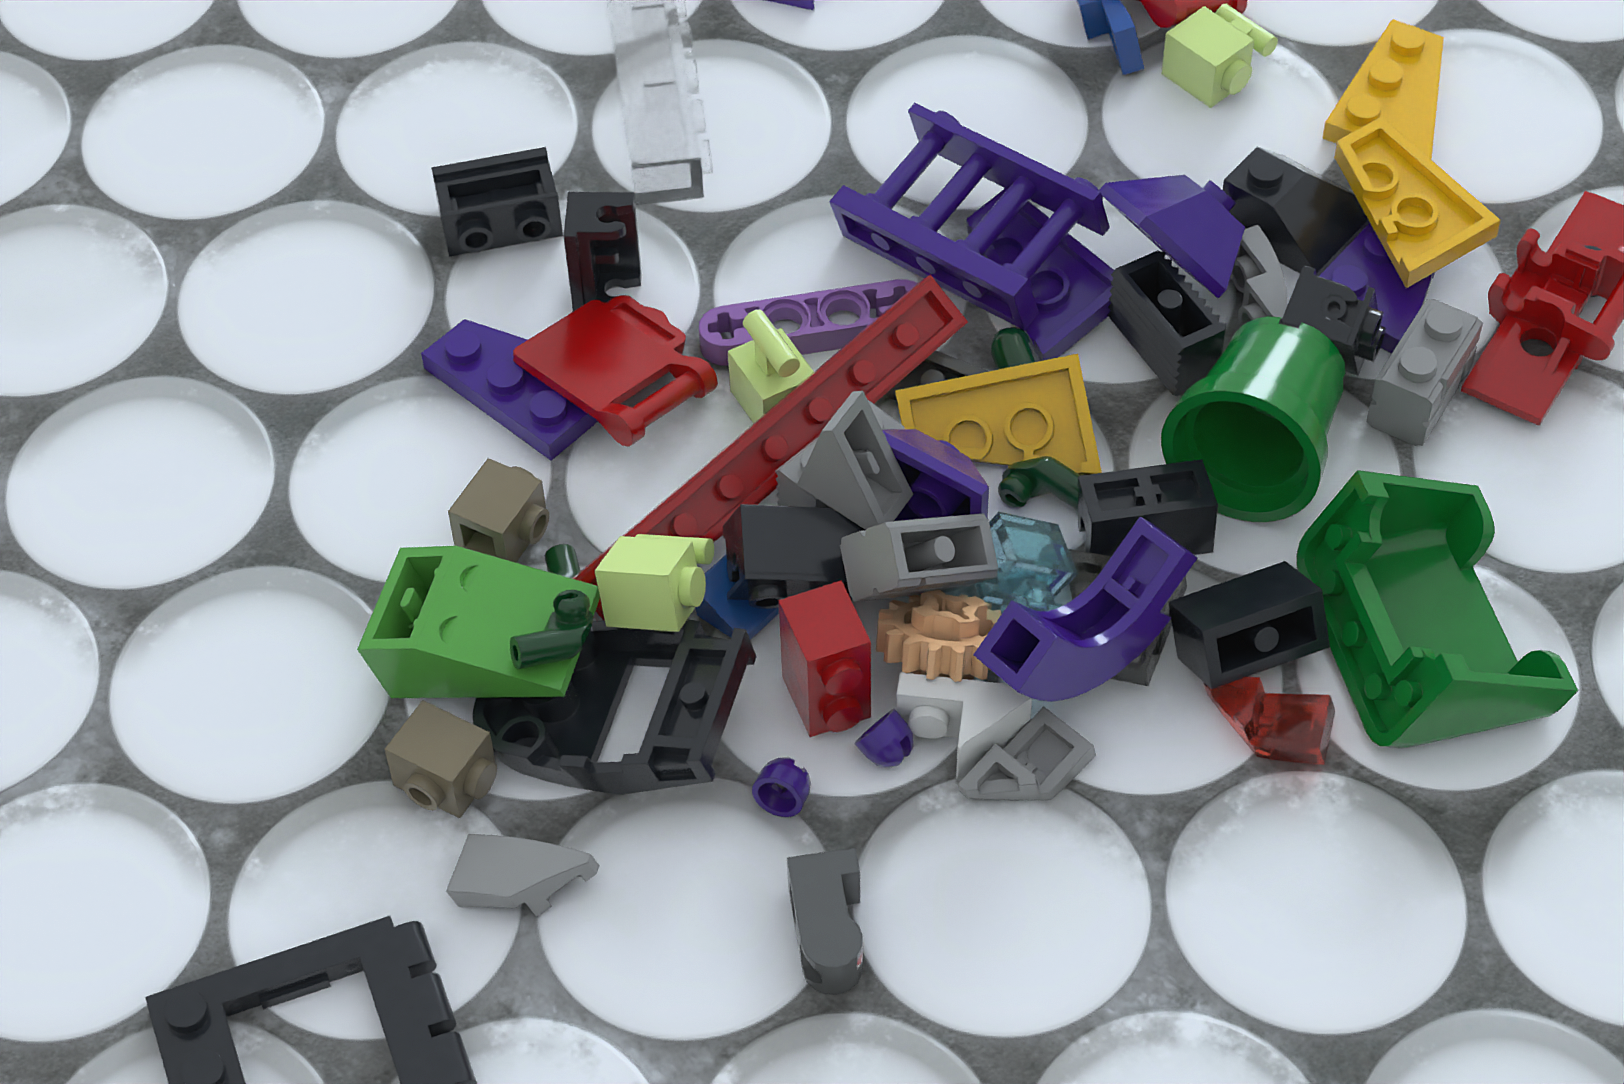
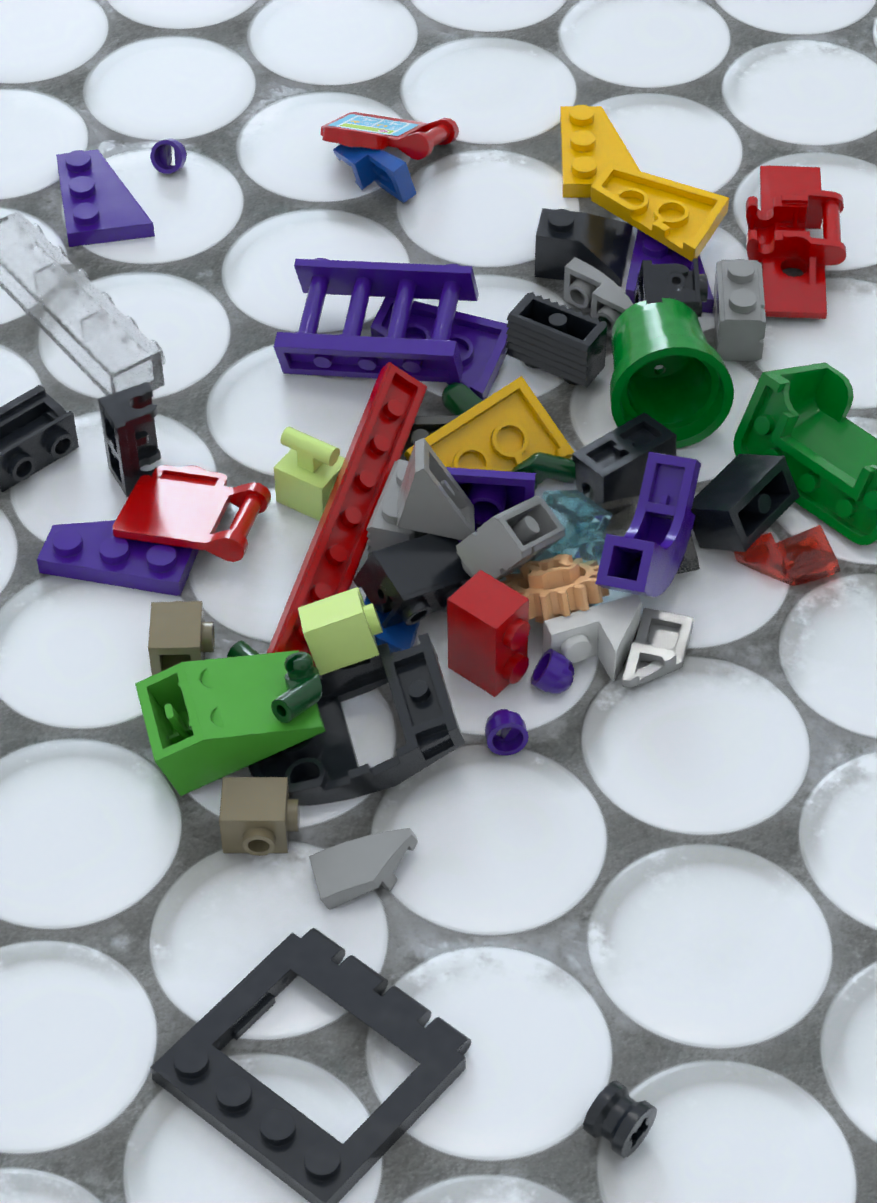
camera: 30 degrees left, 5 degrees down
medium lavender beam [699,279,917,366] -> none
dark grey leg [787,848,863,995] -> none
dark purple slope [1099,174,1245,299] -> none
yellowish green brick [1162,4,1278,108] -> none

